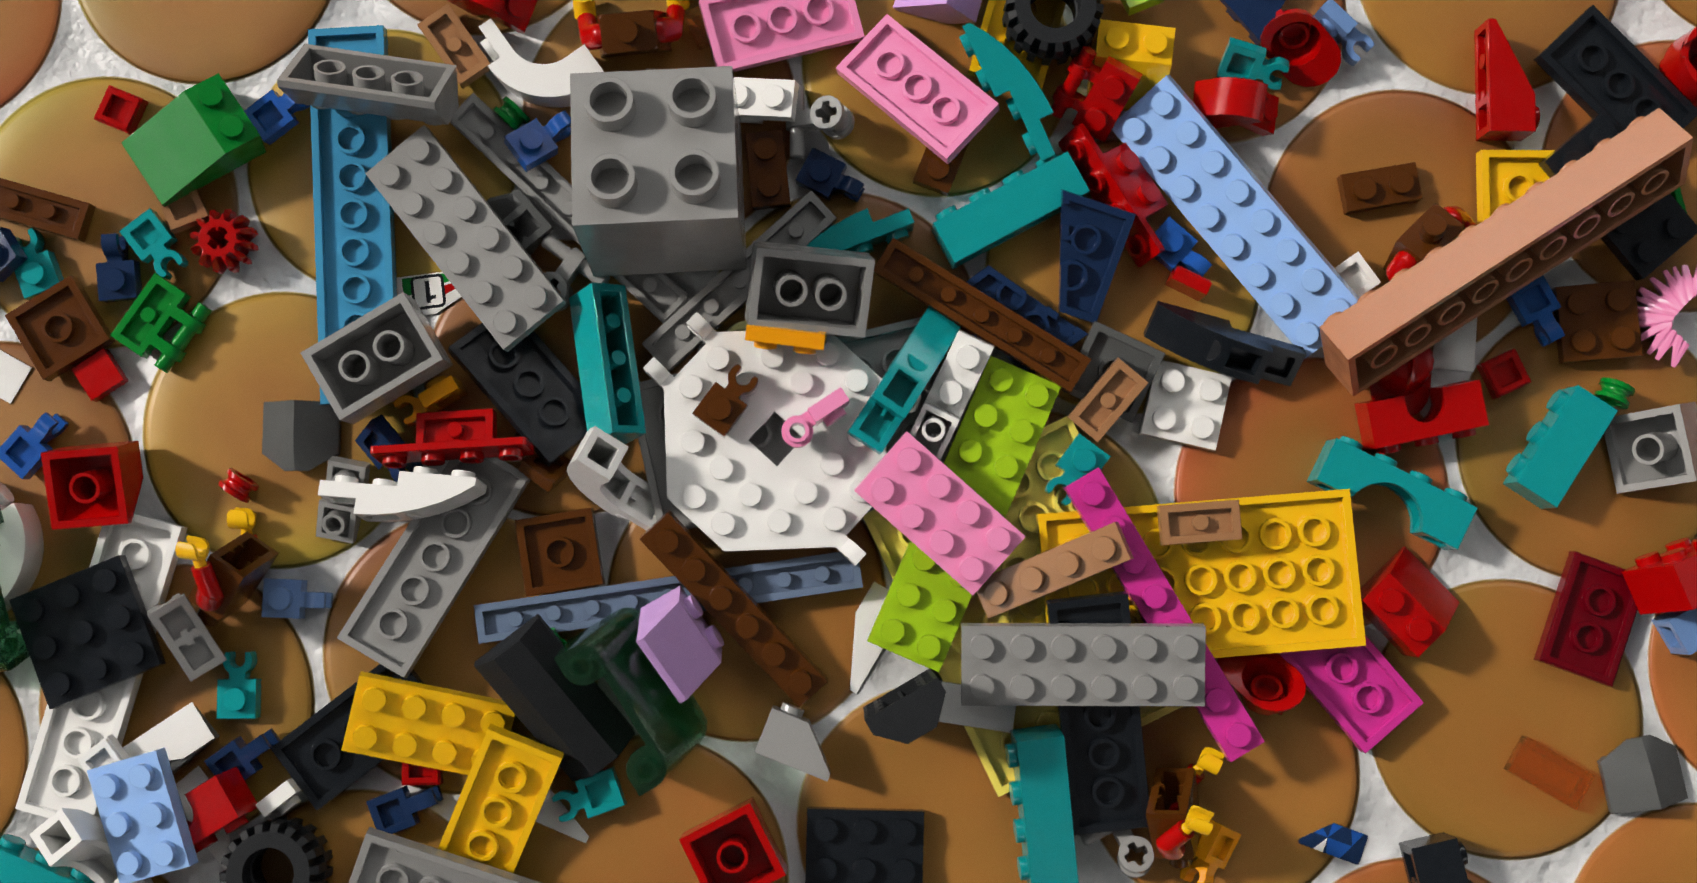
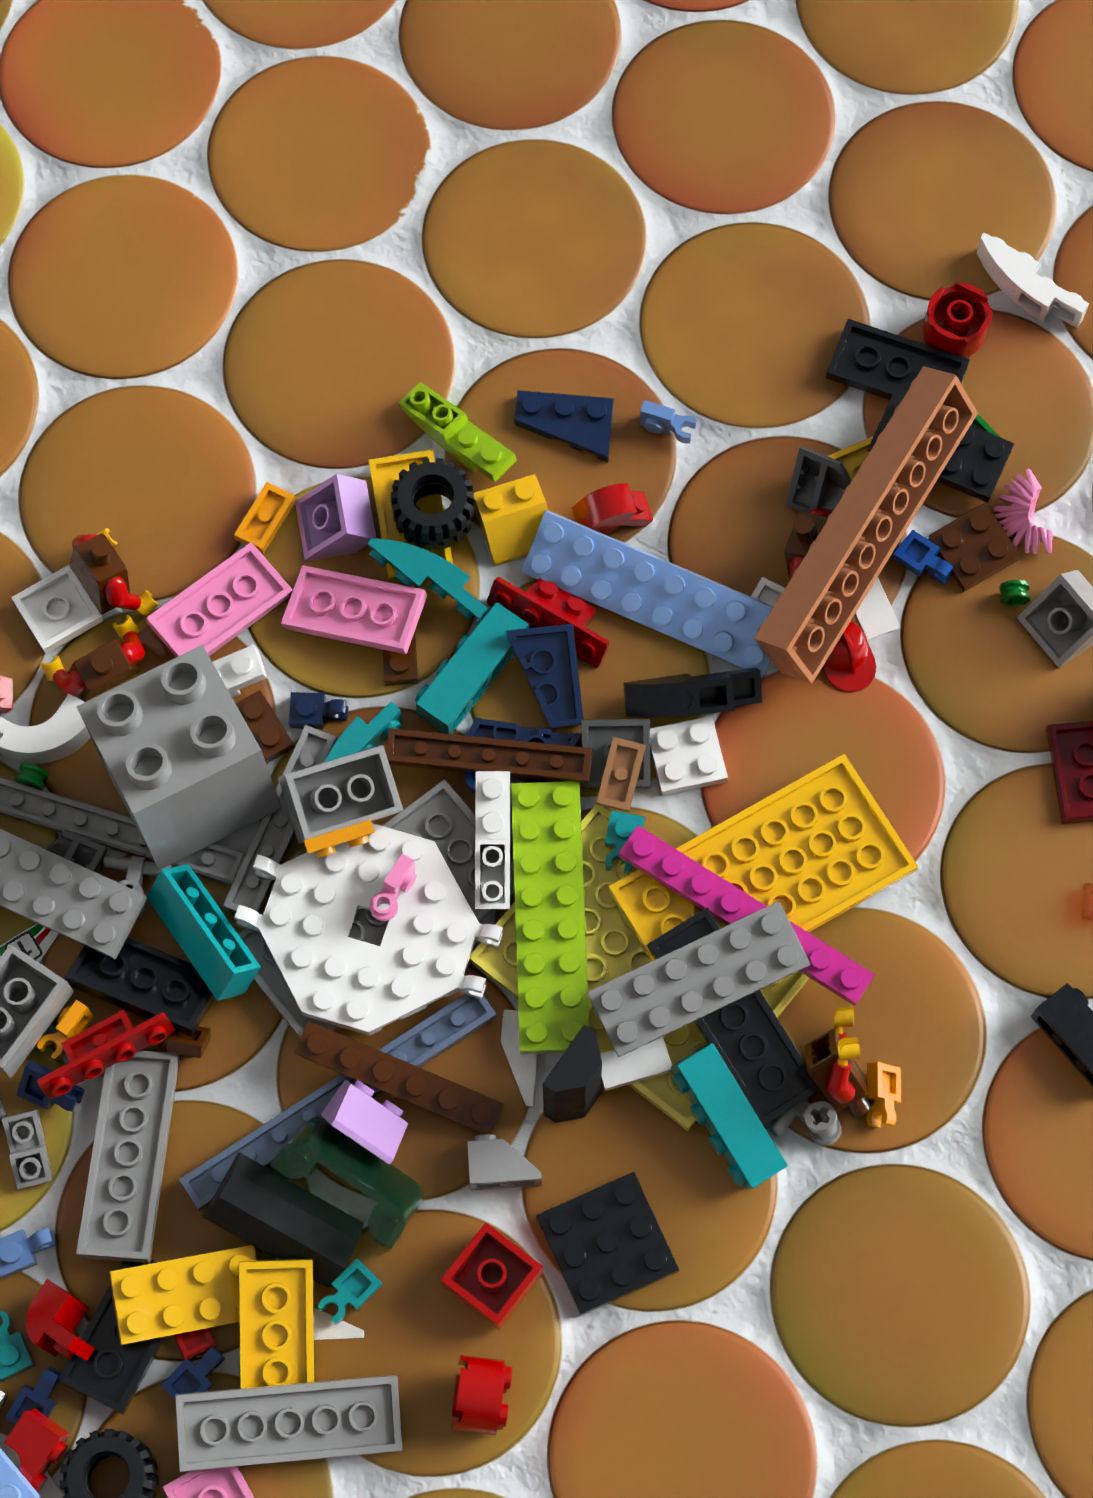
camera: 25 degrees left, 15 degrees down
white plate [256,778,303,817] -> none
white slope [318,466,487,522] -> none
blue plate [504,110,571,172] -> none
reddish brown plate [515,508,605,597] -> none
white arch [567,426,657,531] -> none
reddish brown plate [692,364,758,438] -> none
light grey piece [786,84,855,160] -> none
teal slope [847,306,961,455] -> none
bright pink plate [854,431,1026,595] -> none
medium nougat plate [977,522,1134,619] -> none
red plate [1051,46,1143,142] -> none
blue plate [1155,216,1212,277] -> none
medium nougat plate [1157,499,1242,545] -> none
red tile [1165,266,1212,301] -> none
teal plate [1216,37,1290,90] -> none
red piece [1217,653,1306,716] -> none
red piece [1260,8,1341,87] -> none
dark pink plate [1278,635,1424,754] -> none
dark blue sticker [1298,823,1368,865] -> none
teal arch [1306,436,1478,550] -> none
reddish brown plate [1337,162,1423,215] -> none
red arch [1354,379,1489,454] -> none
red slope [1360,546,1460,657] -> none
red slope [1474,18,1540,141] -> none
red tile [1476,348,1532,400] -> none
teal brick [1503,385,1618,509] -> none
none -> red brick [26,1279,95,1361]
none -> dark grey slope [785,446,852,513]

